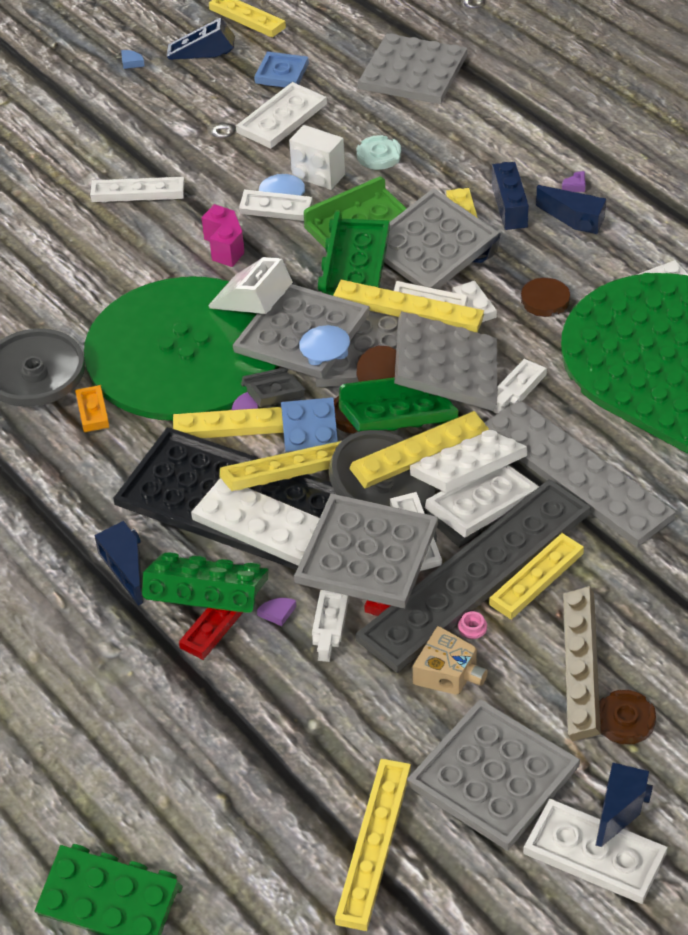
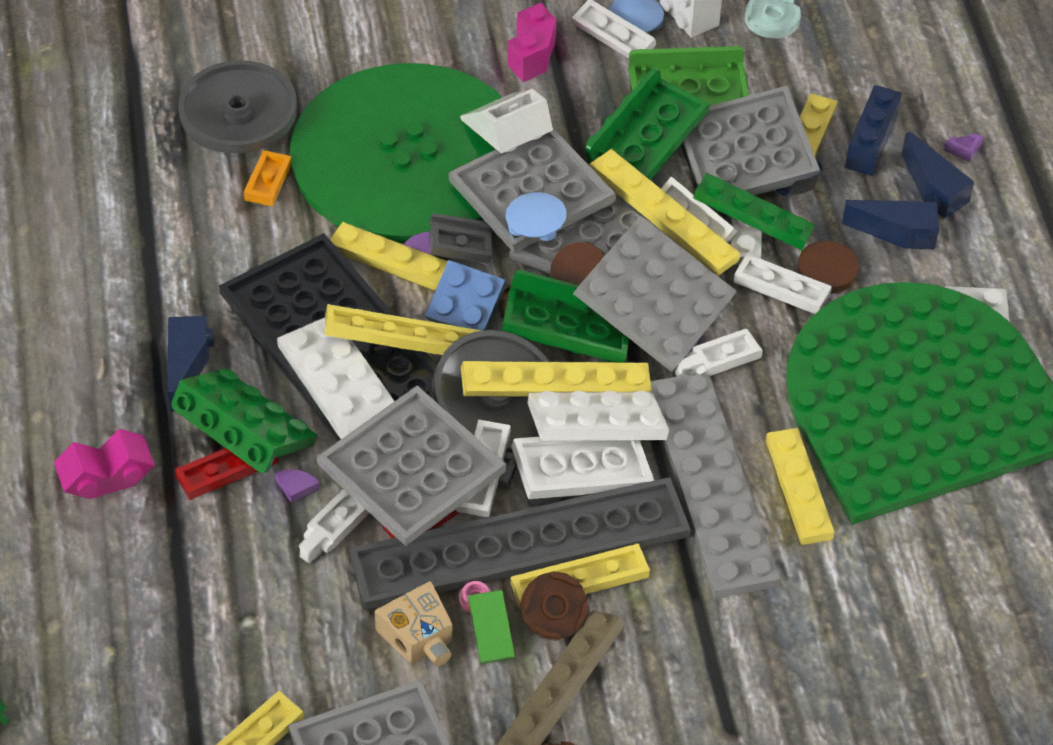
camera: 25 degrees right, 5 degrees up
none -> dark pink brick [54,429,155,499]
none -> bright green tile [468,590,515,665]
none -> reddish brown tile [520,571,589,641]
none -> green plate [693,172,815,251]
none -> white plate [733,254,832,314]
none -> light yellow plate [765,428,835,545]
none -> dark blue slope [842,200,939,250]

